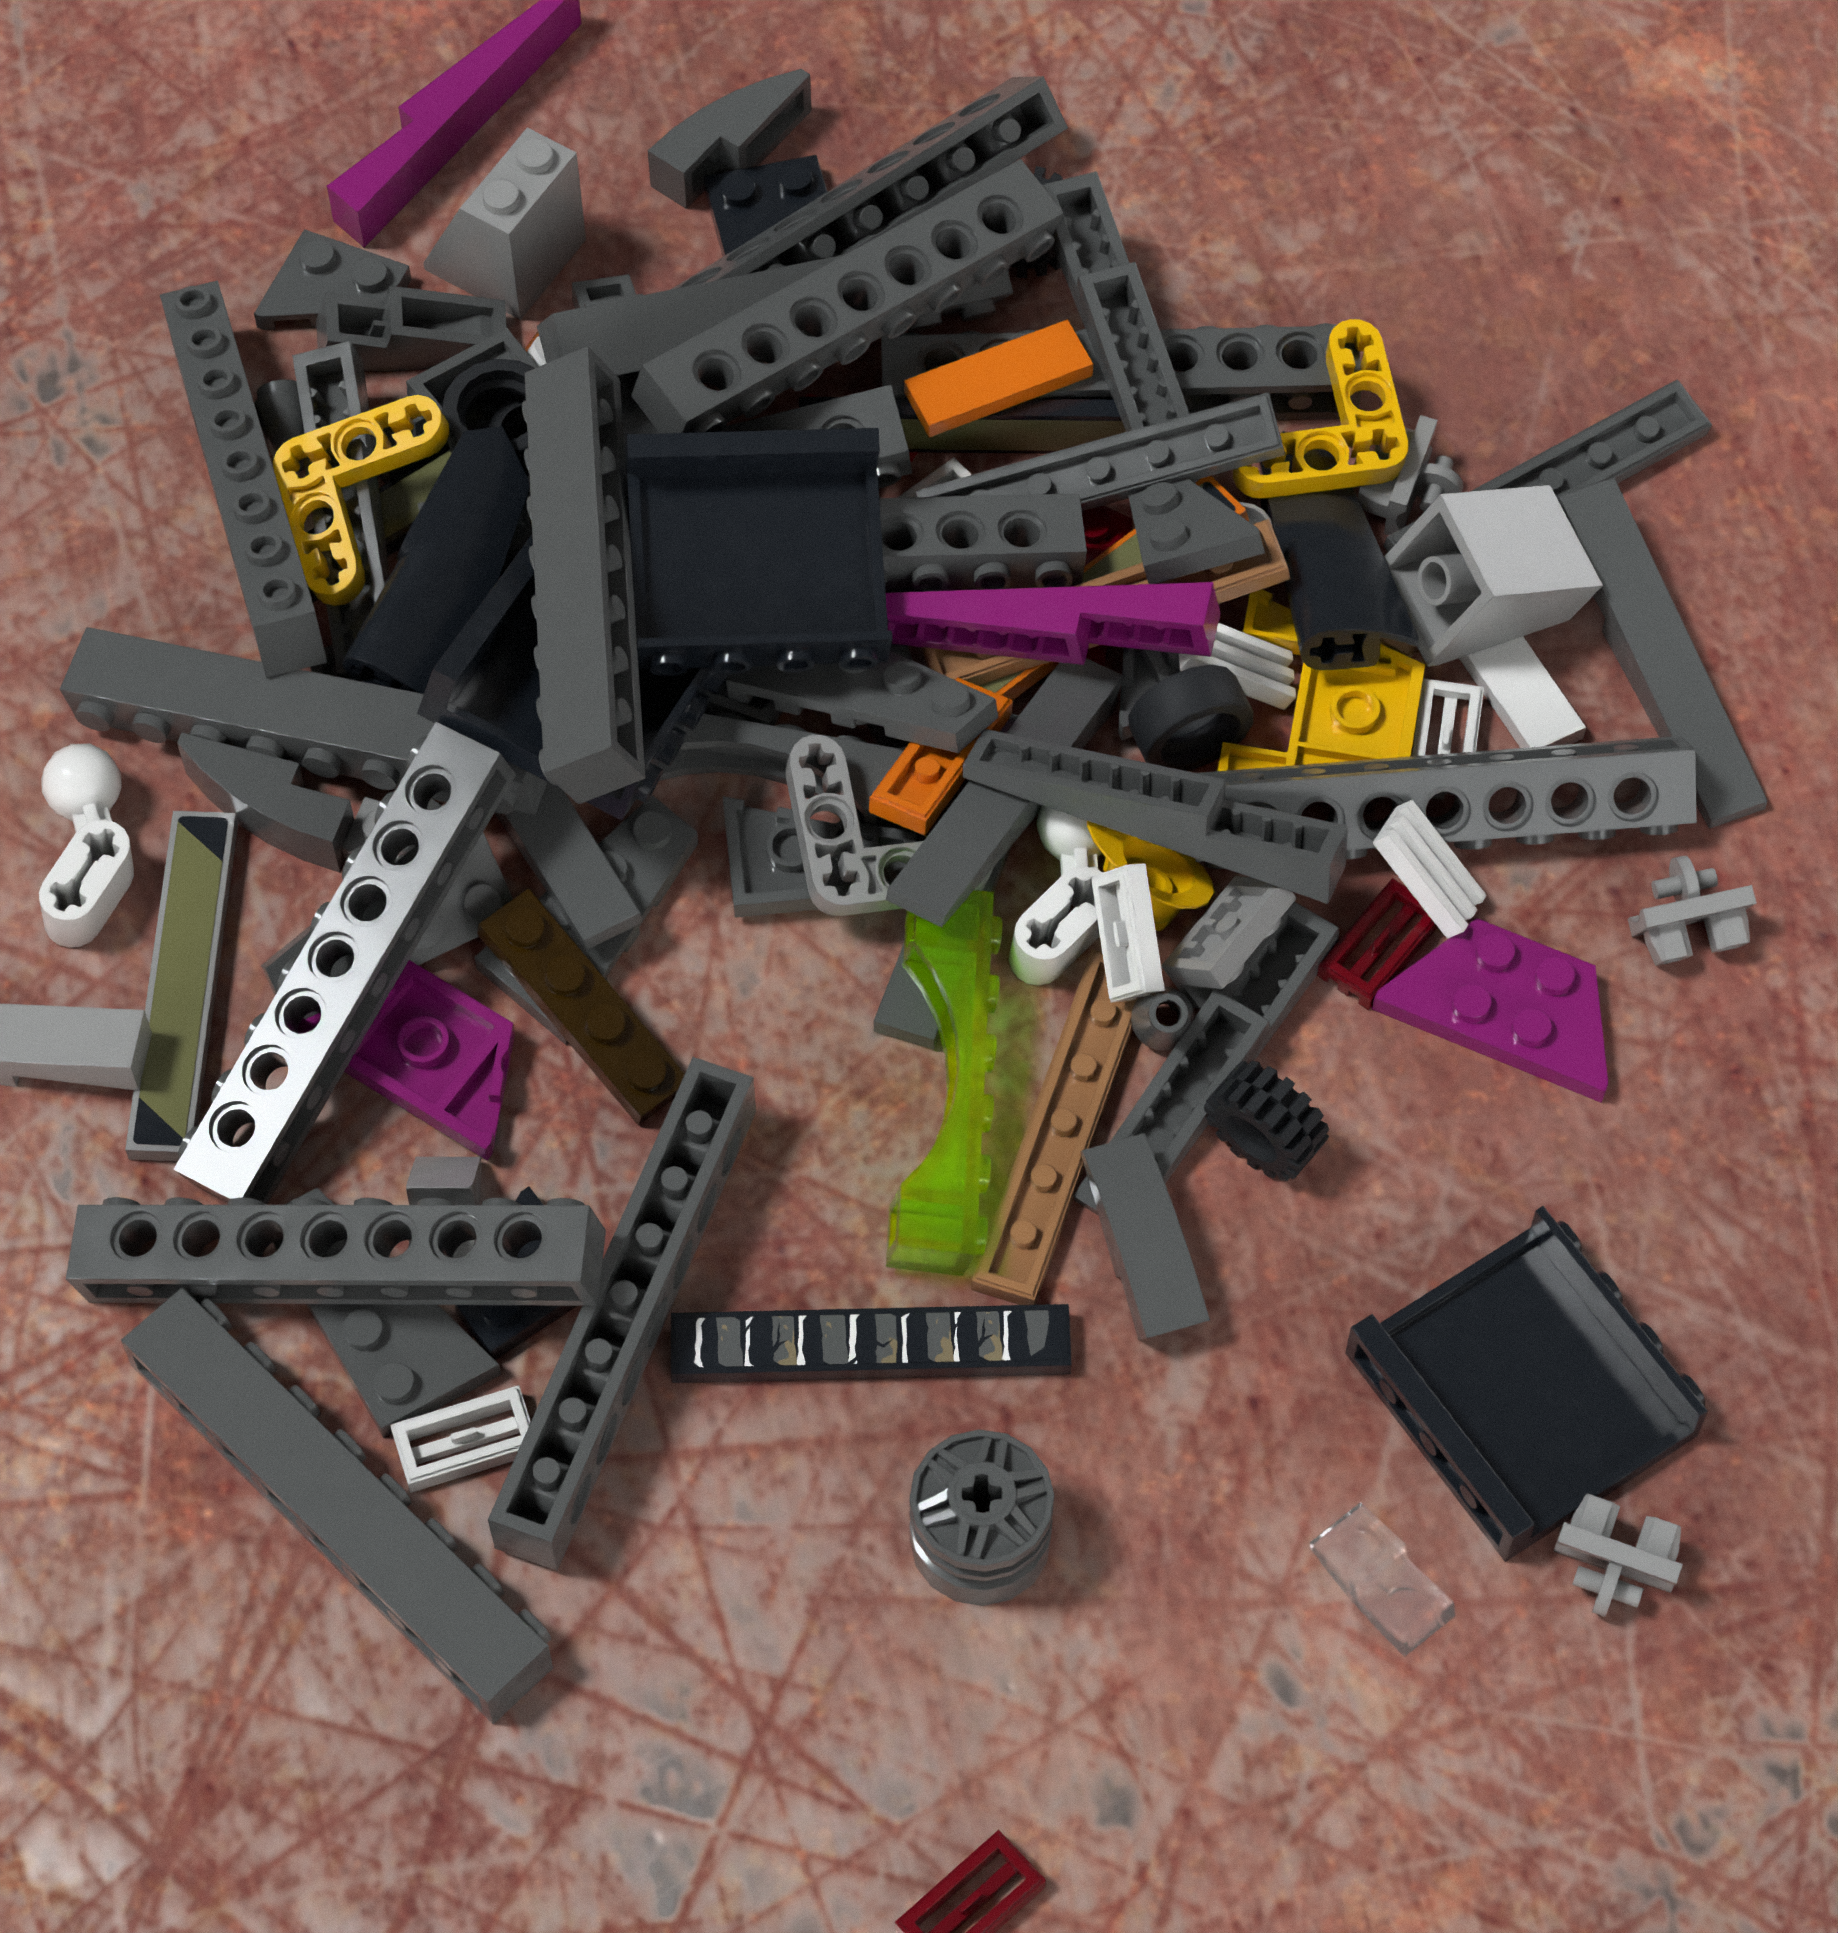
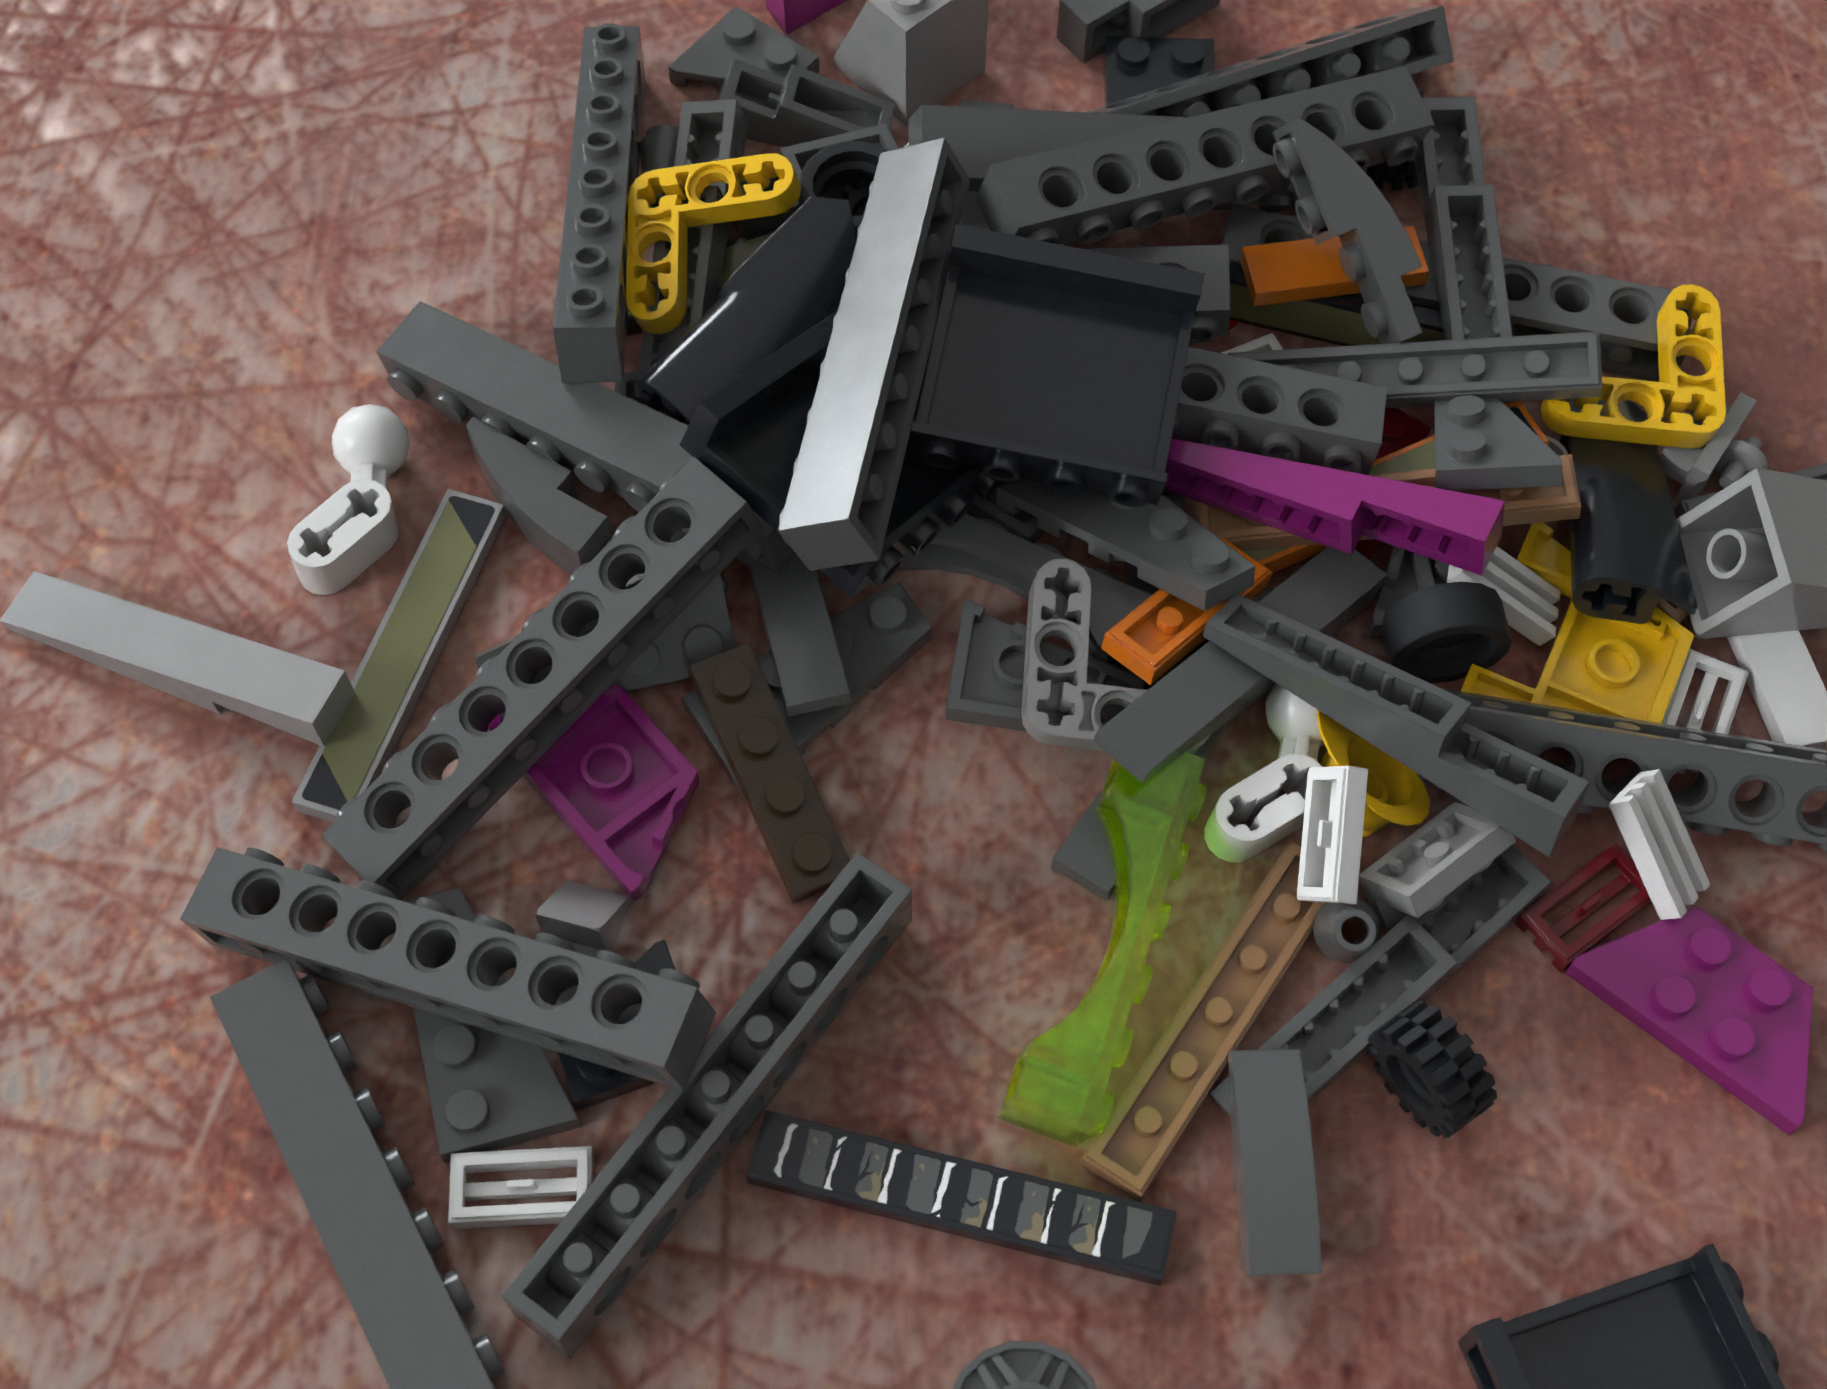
camera: 15 degrees right, 0 degrees up
none -> dark grey slope [1273,118,1423,344]

